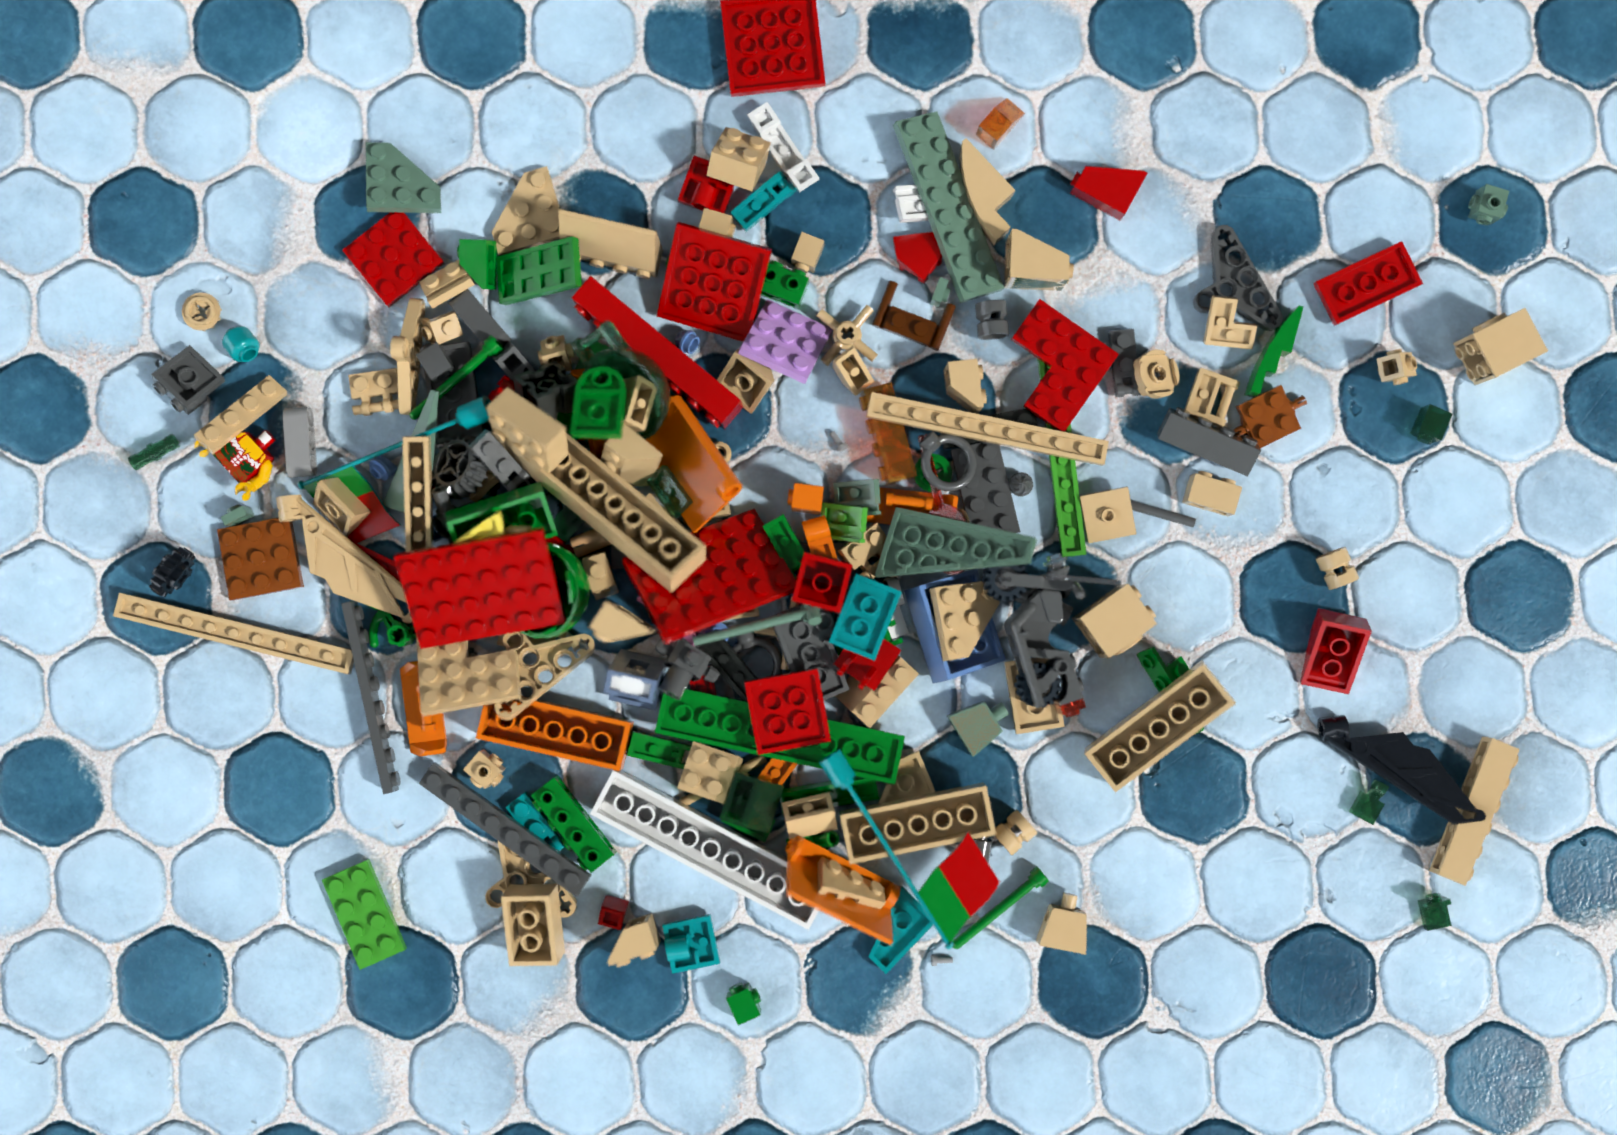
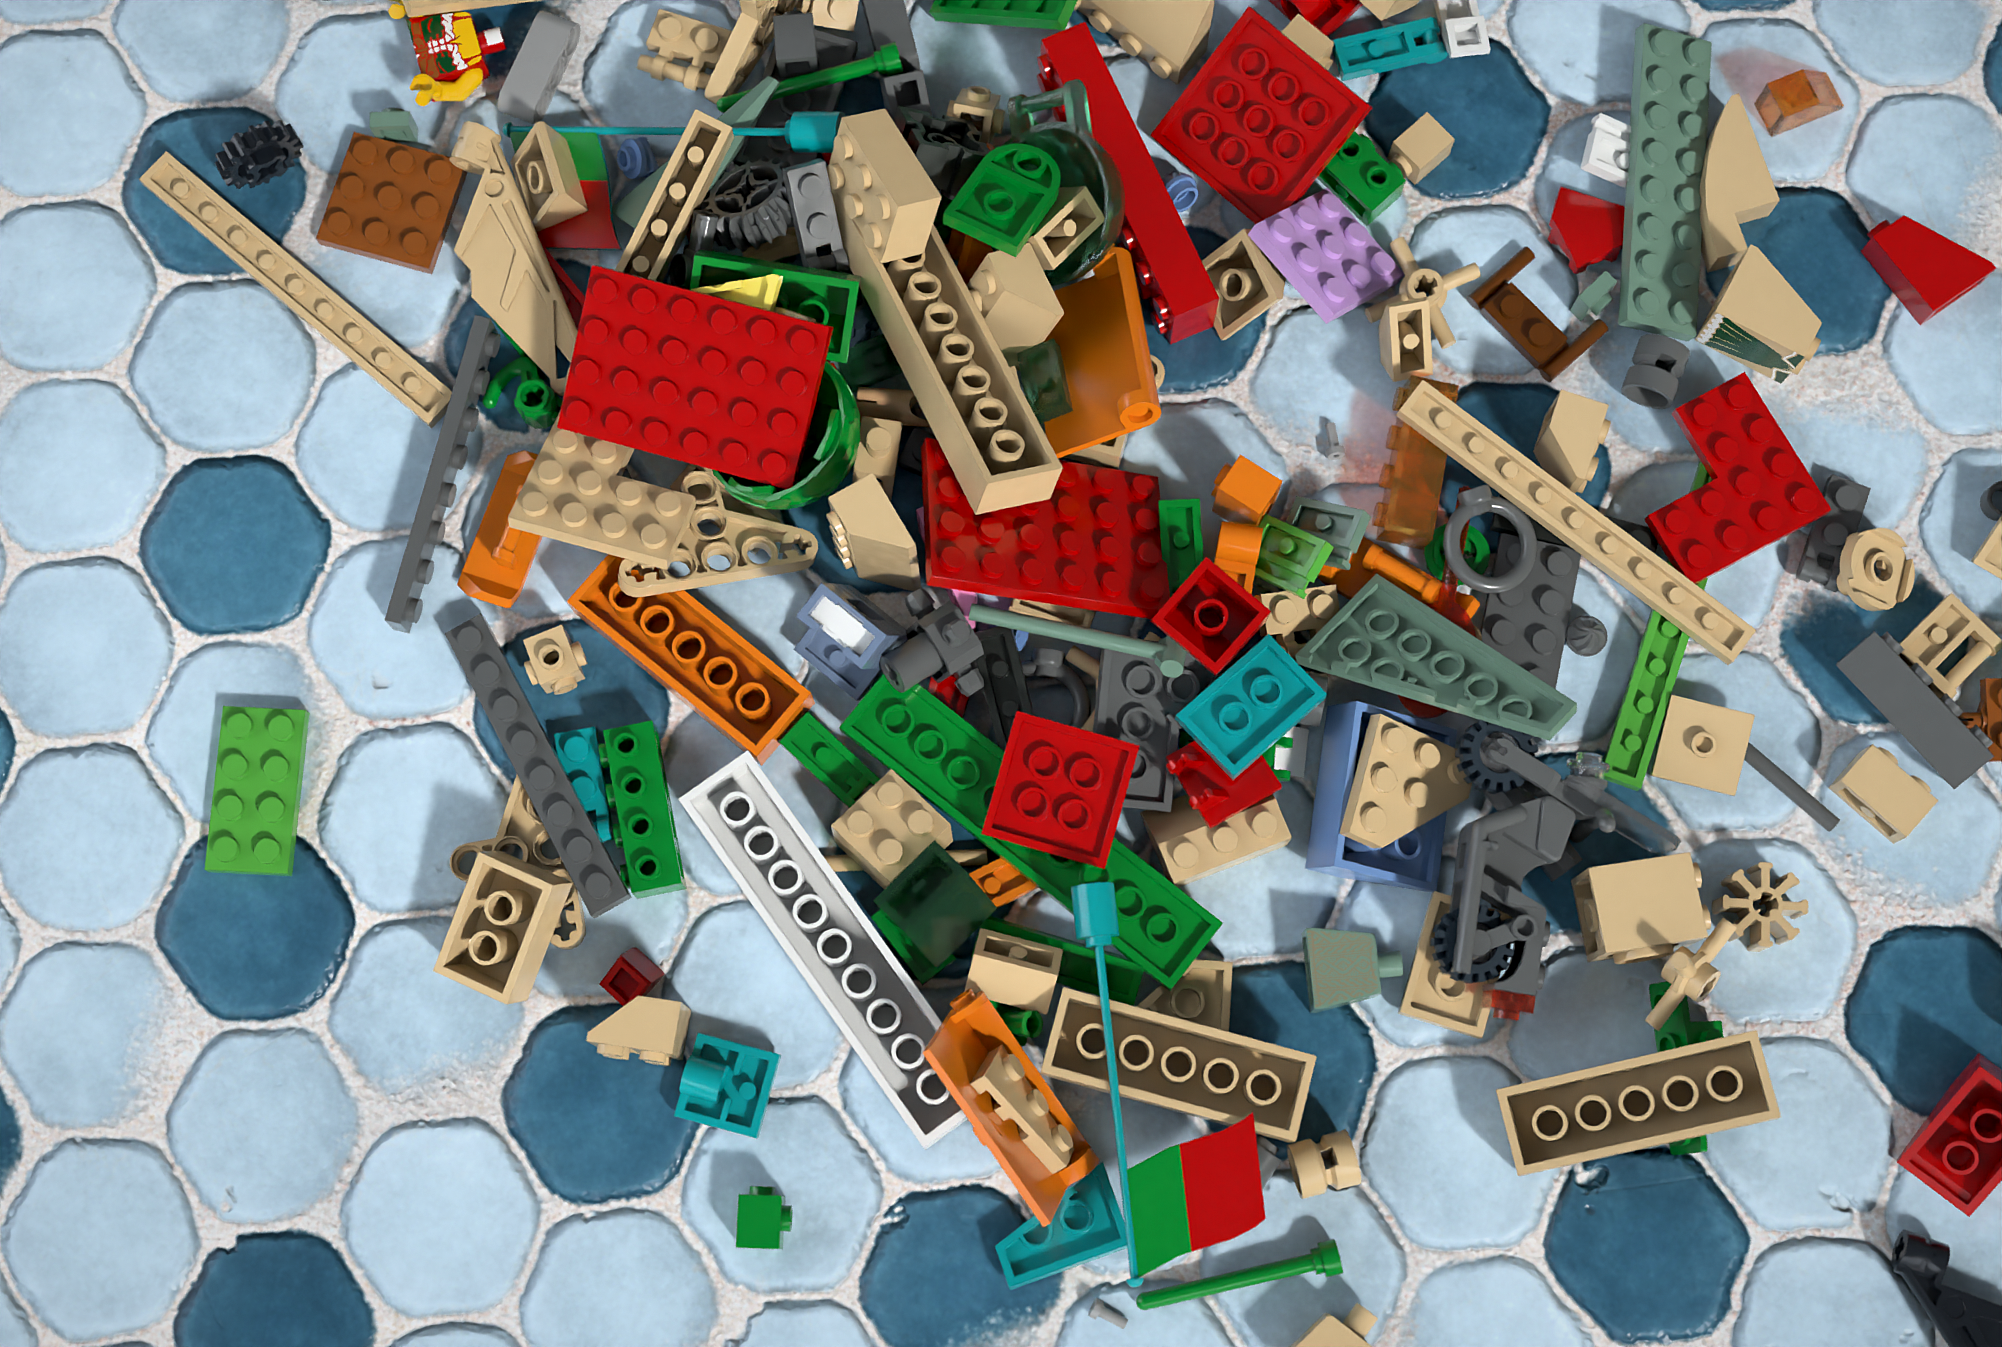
camera: 30 degrees right, 10 degrees down
none -> tan bar [1644,918,1737,1031]
none -> tan gear [1712,862,1808,952]

